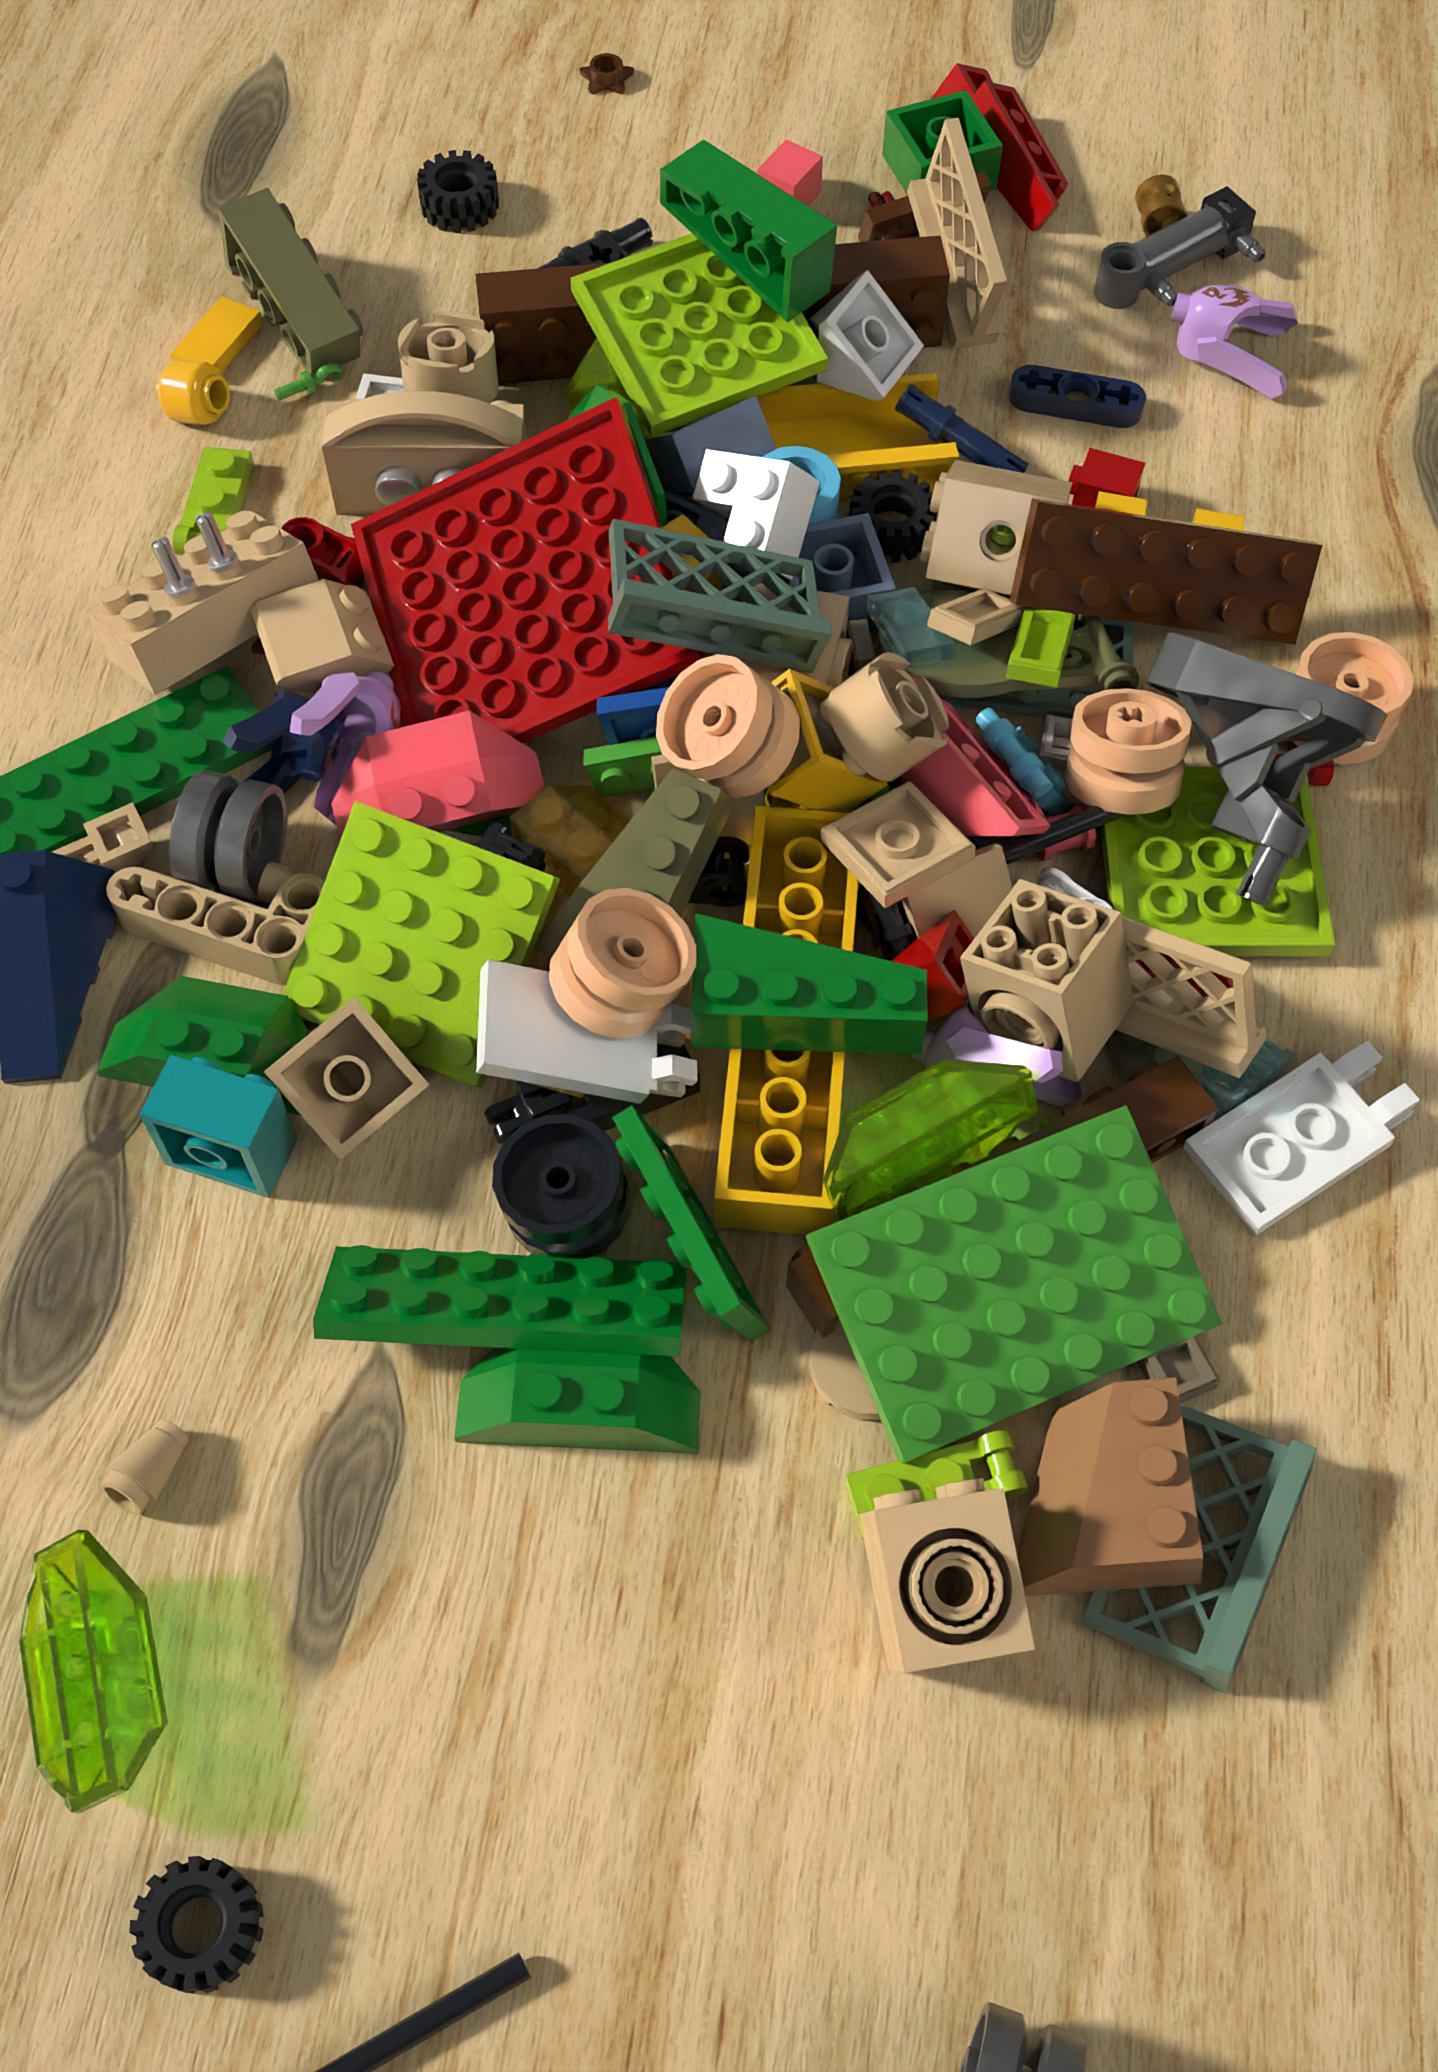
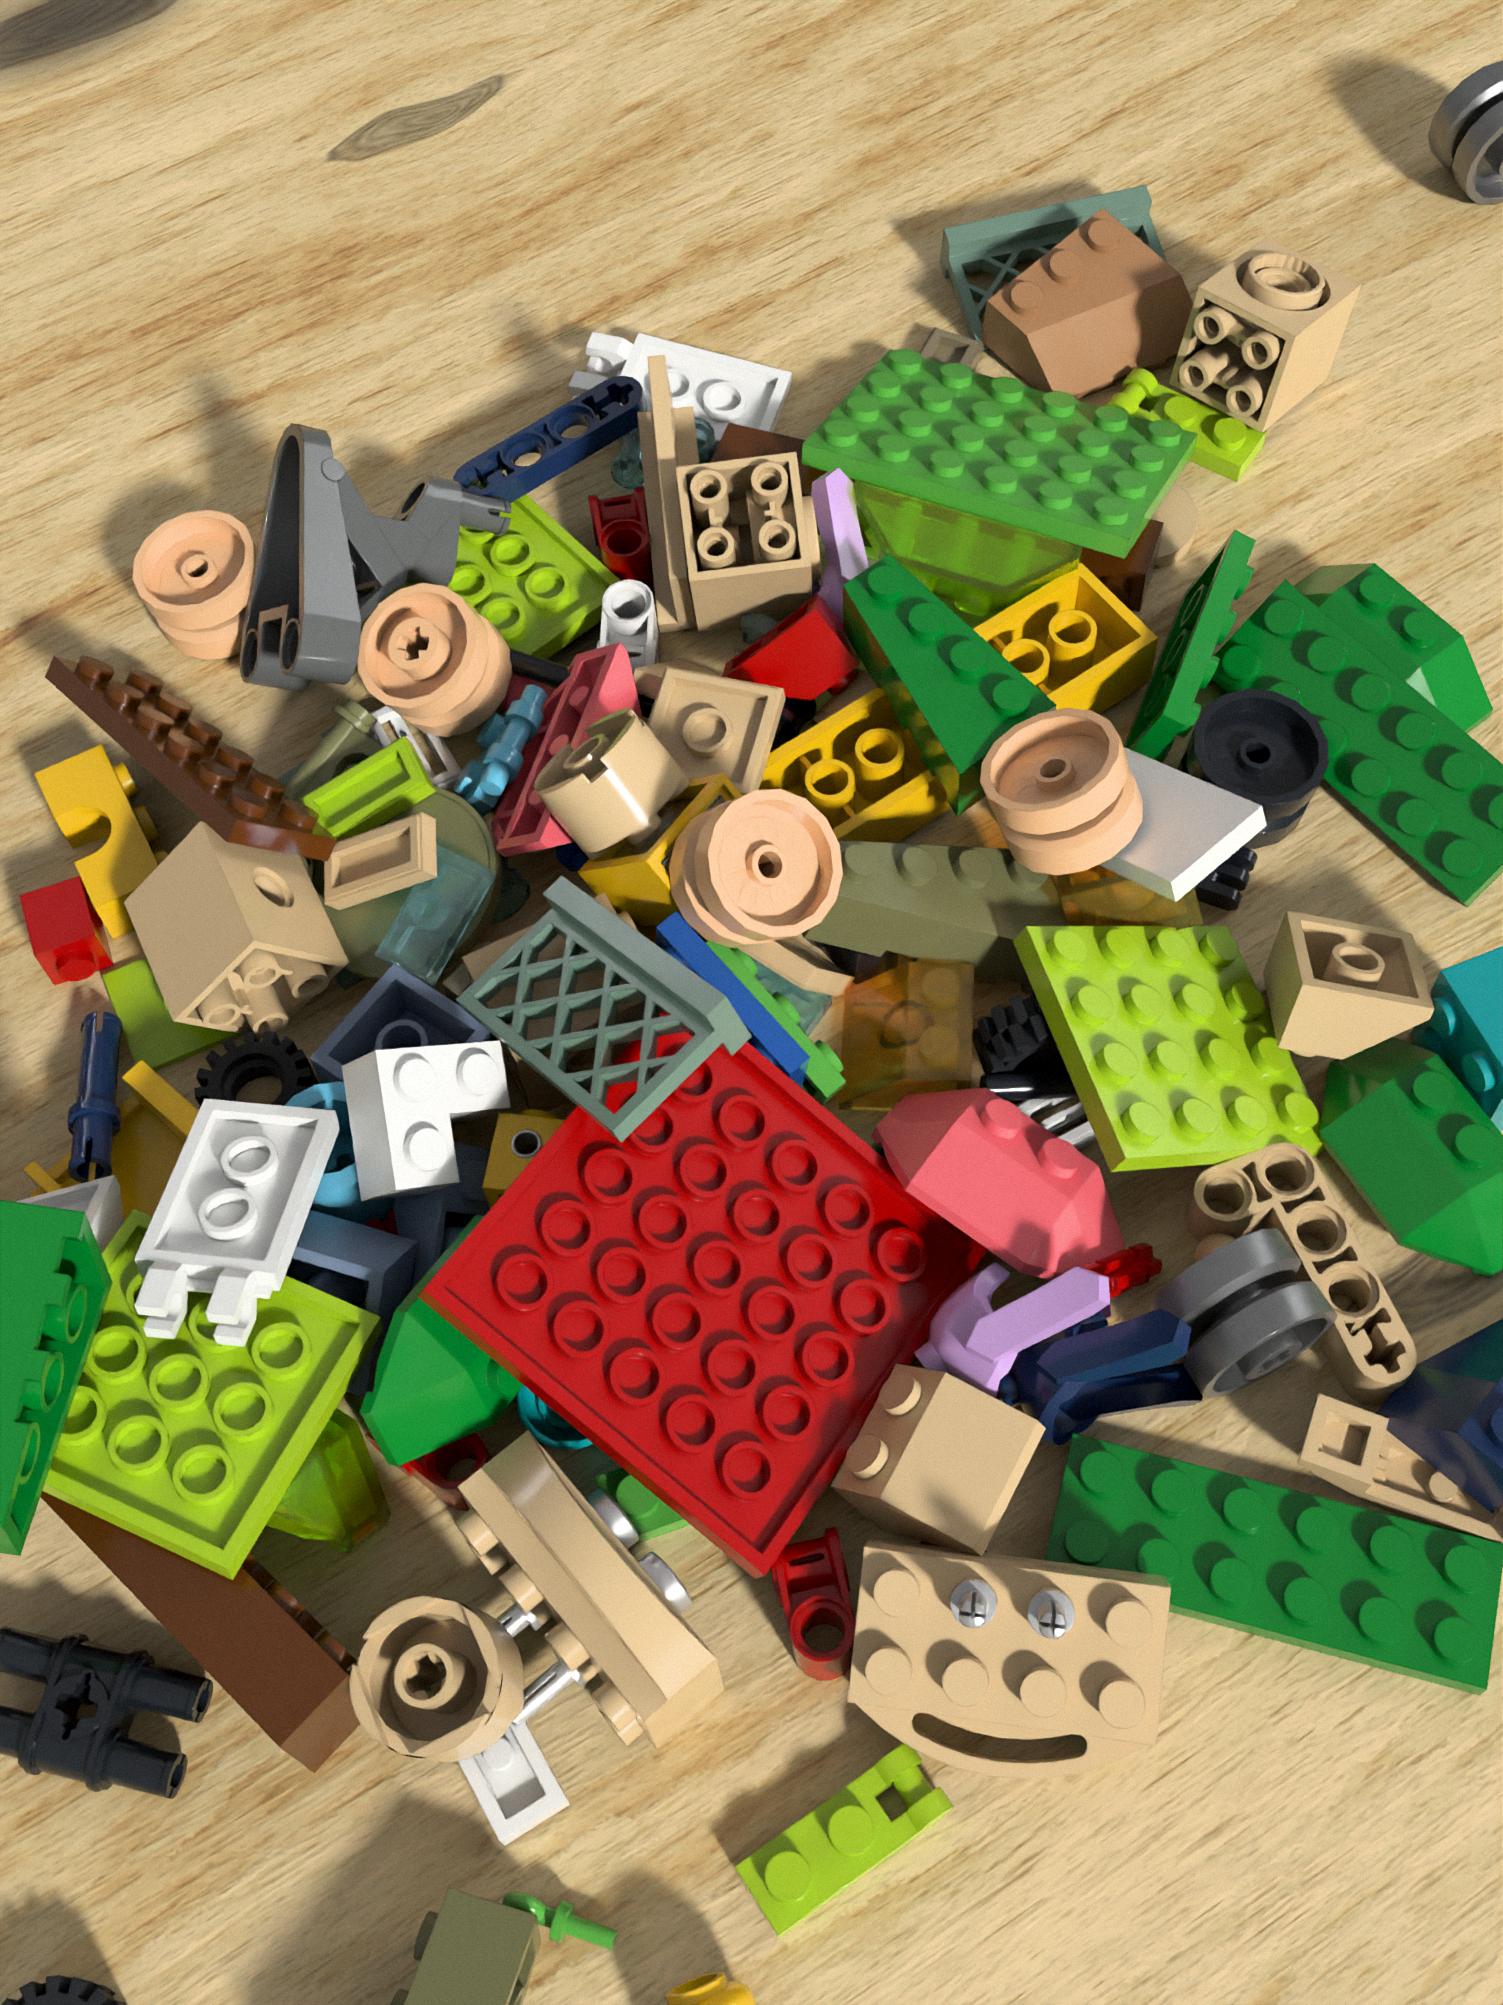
camera: 125 degrees left, 0 degrees up
none -> white tile [134,1098,340,1347]
none -> dark blue beam [453,376,648,503]
none -> red axle [1081,1243,1162,1299]

